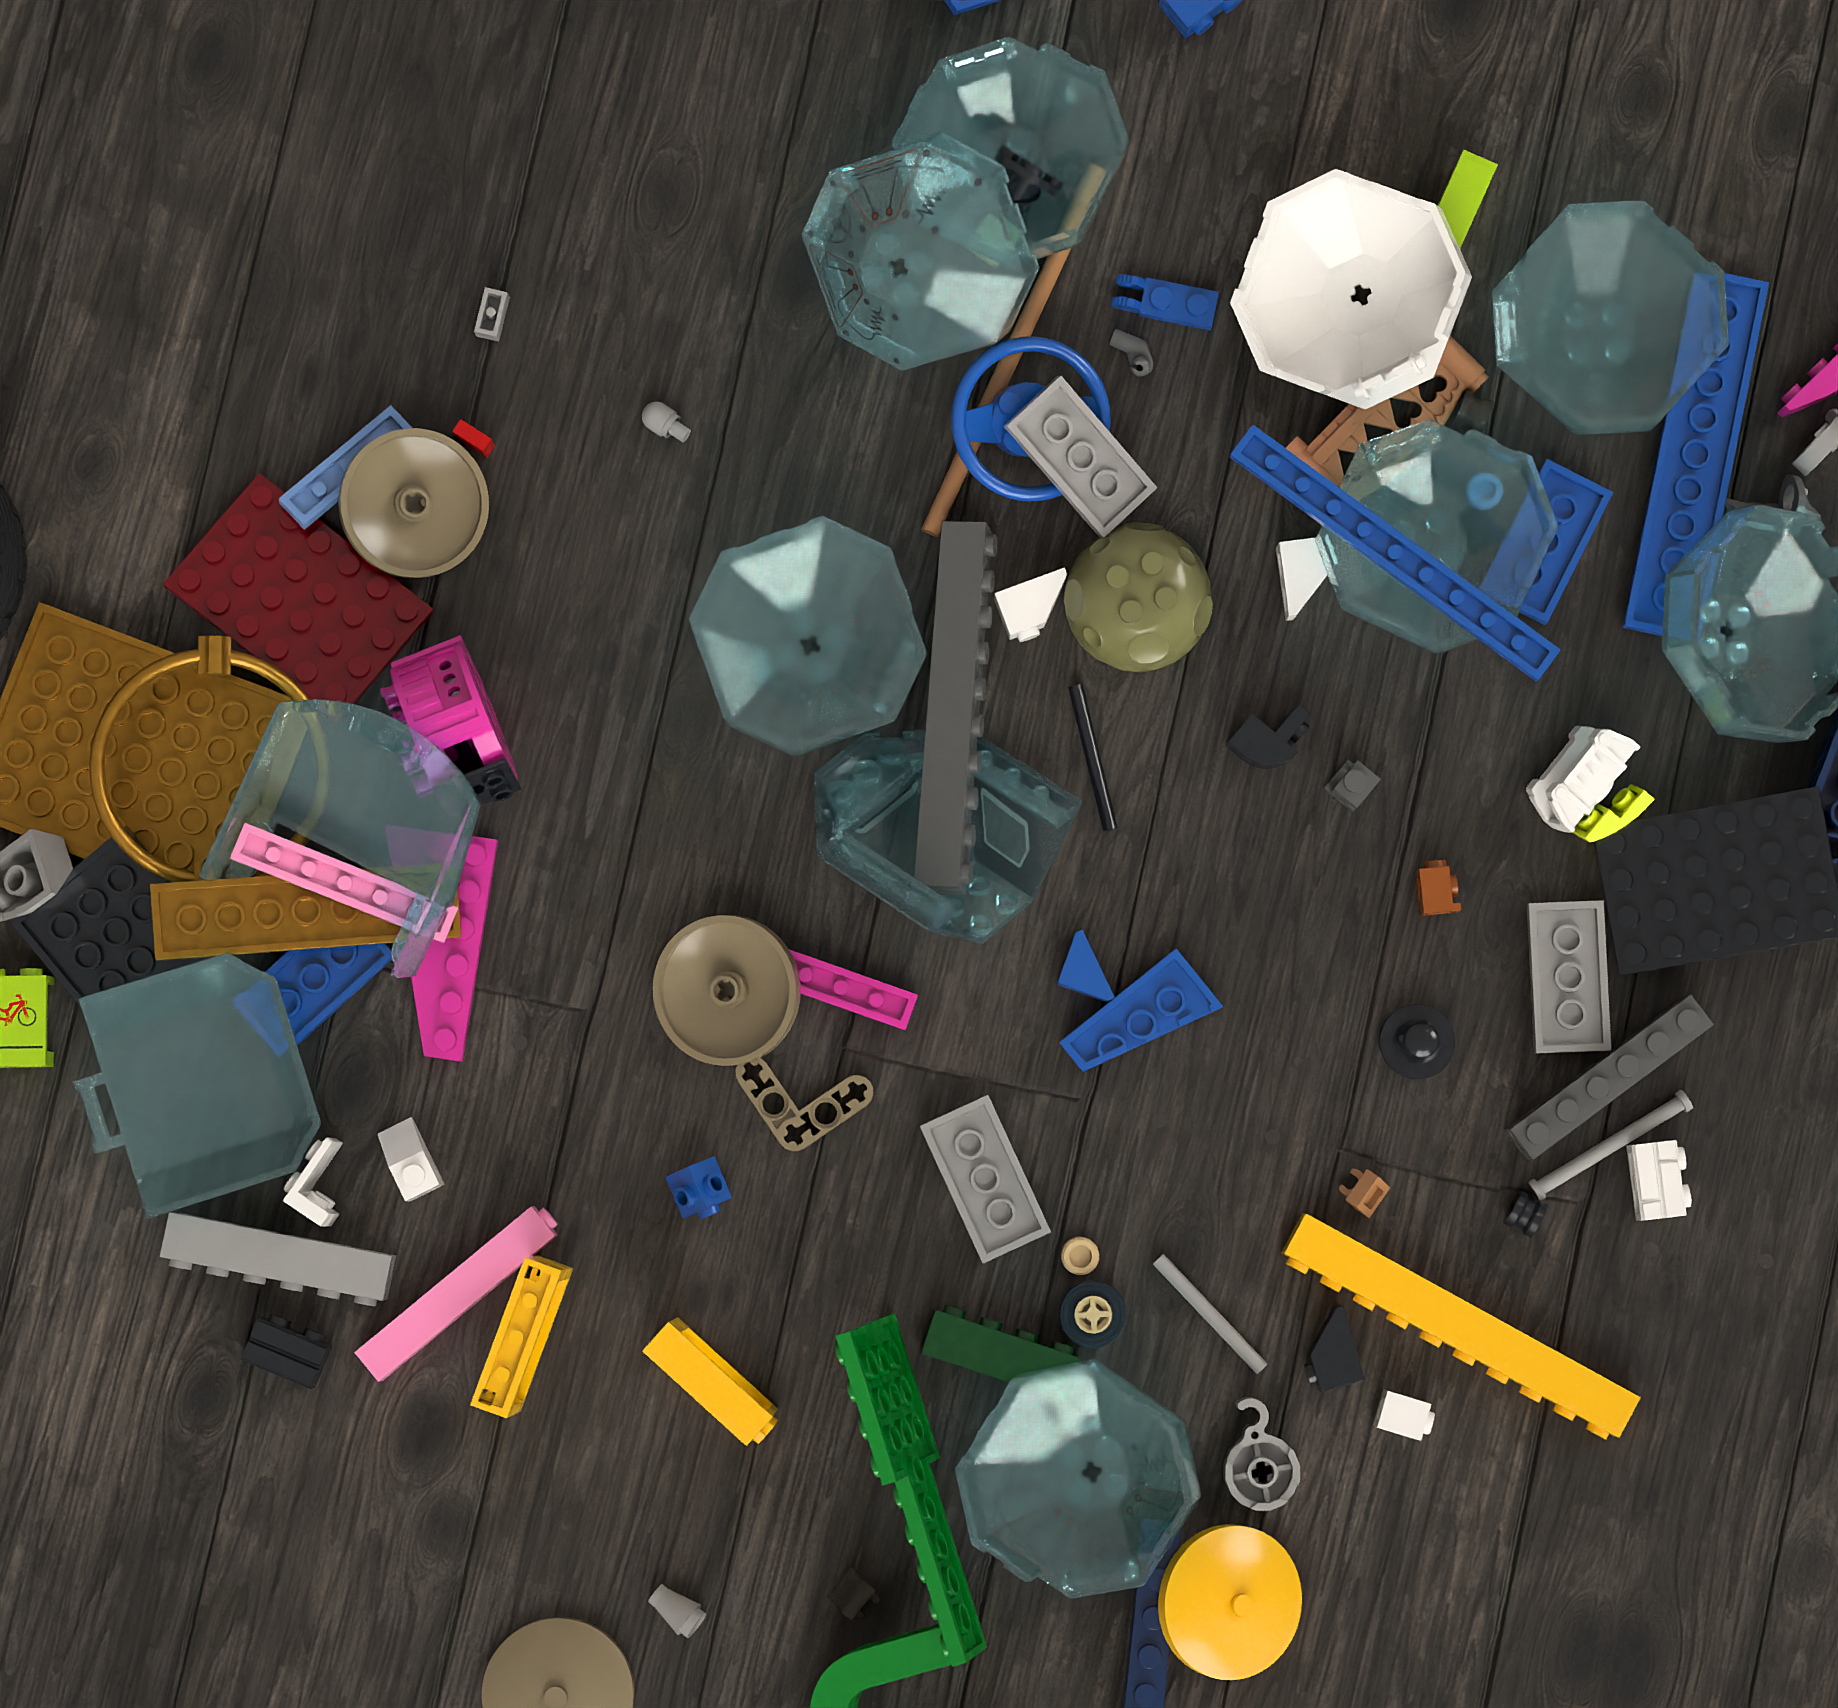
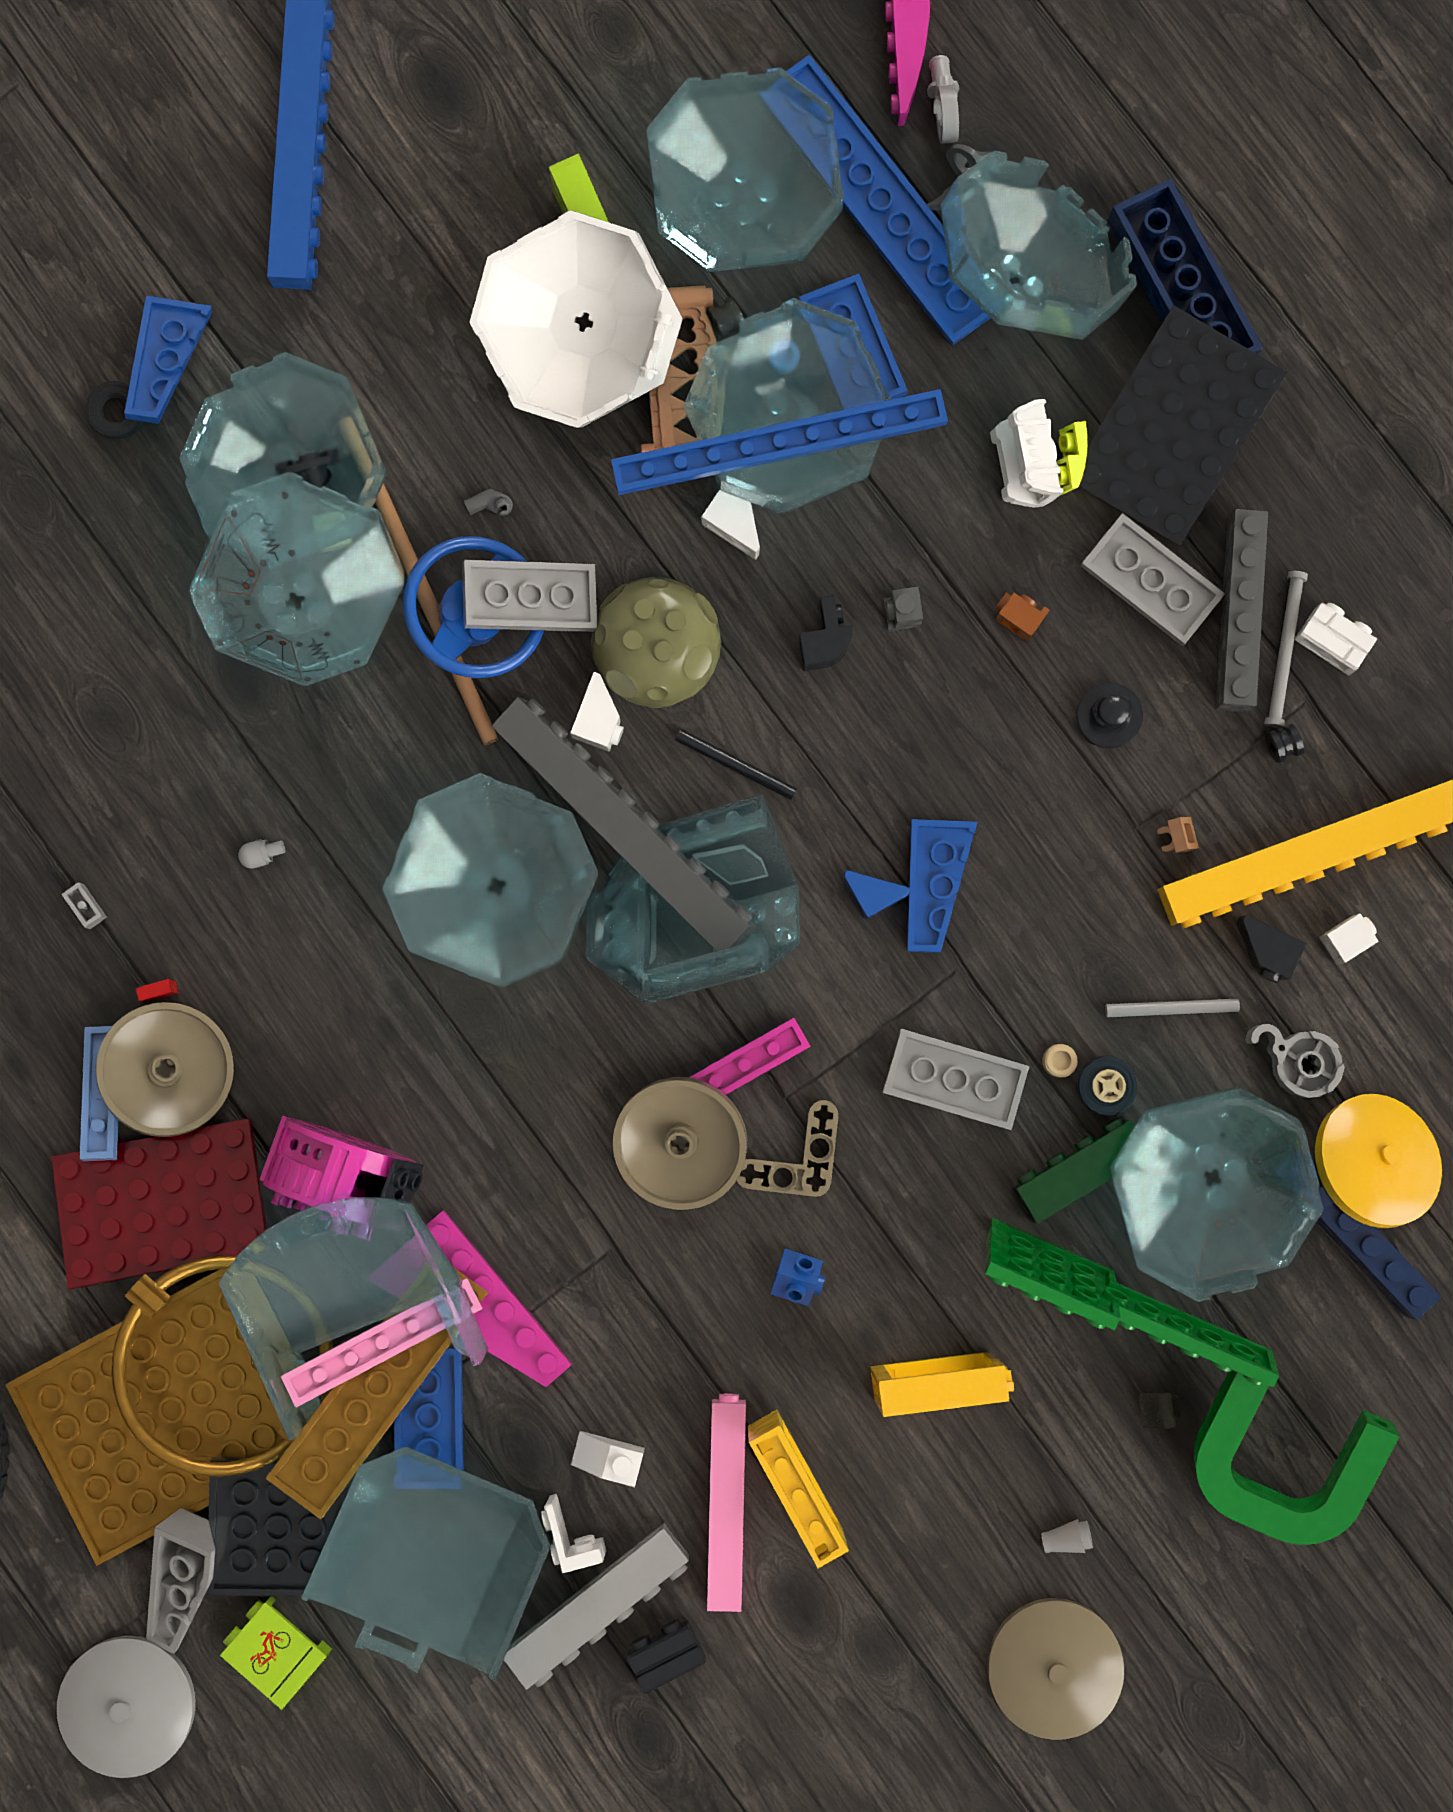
camera: 50 degrees left, 0 degrees up
blue hinge [1111,274,1219,330] -> none

